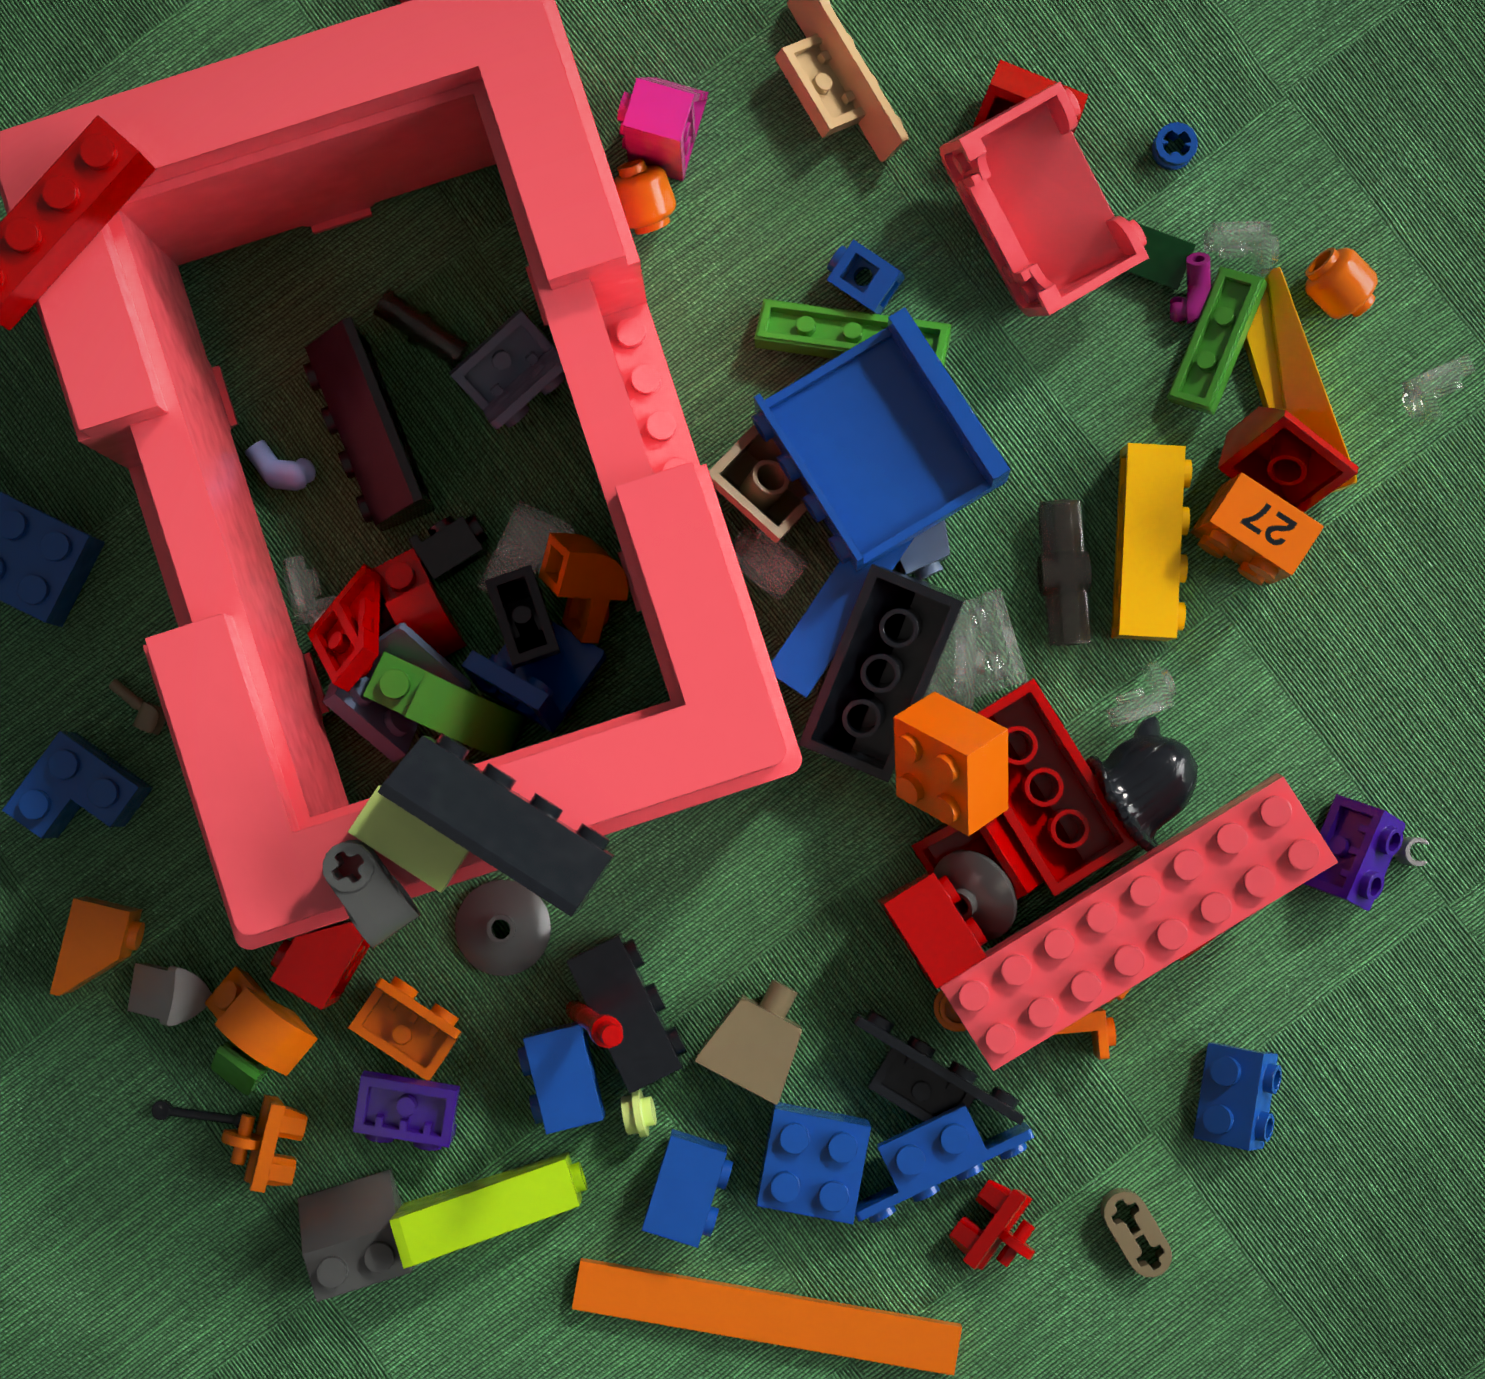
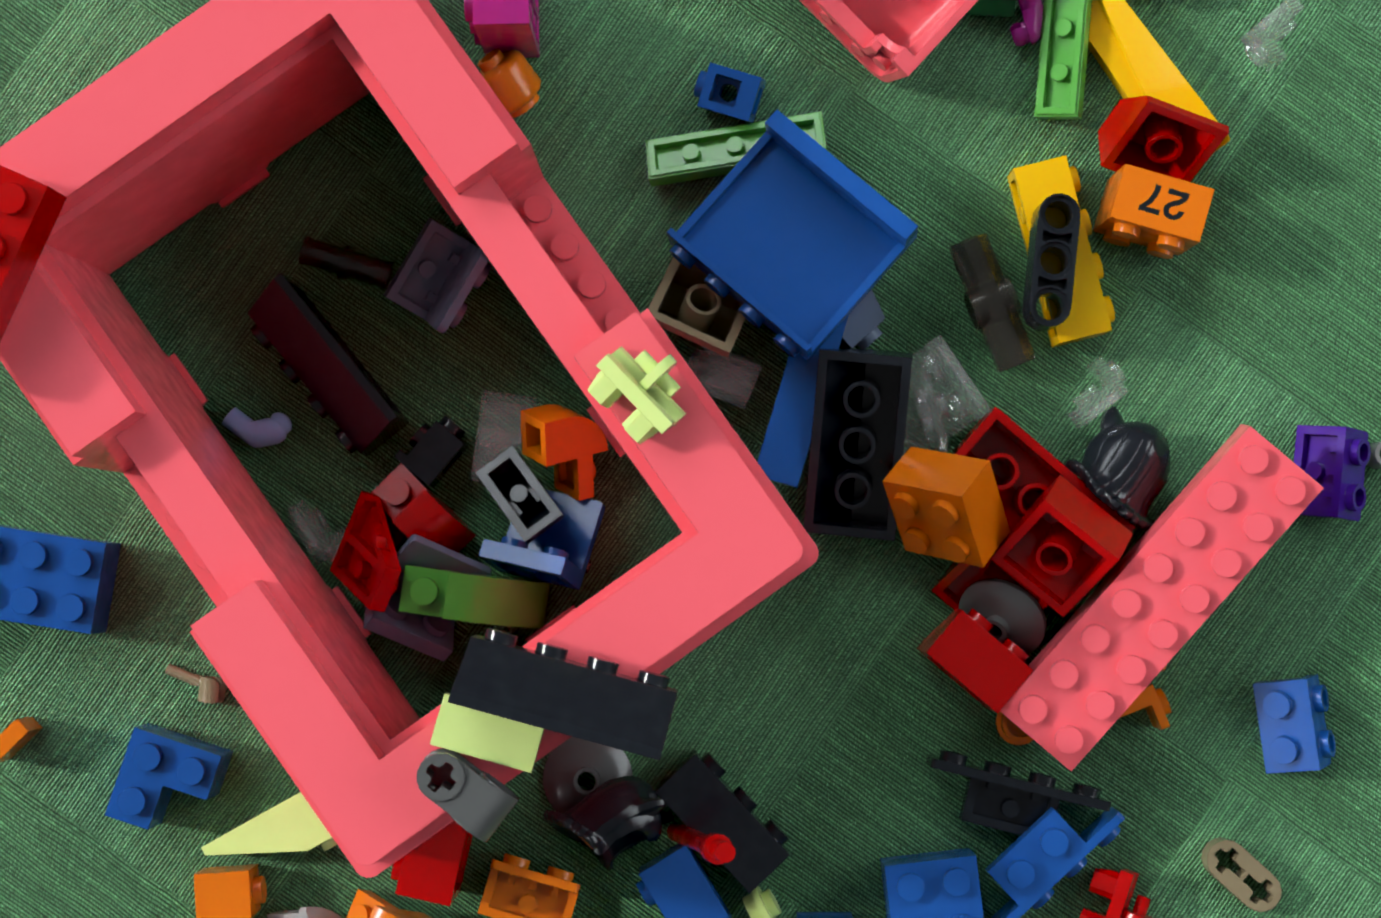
camera: 10 degrees left, 0 degrees up
dark tan torso [695,979,802,1105] -> none
none -> yellowish green slope [201,792,337,856]
none -> black hair [543,776,674,871]
none -> yellowish green hips [588,347,686,444]
none -> red slope [991,475,1133,617]
none -> black beam [1022,193,1080,332]

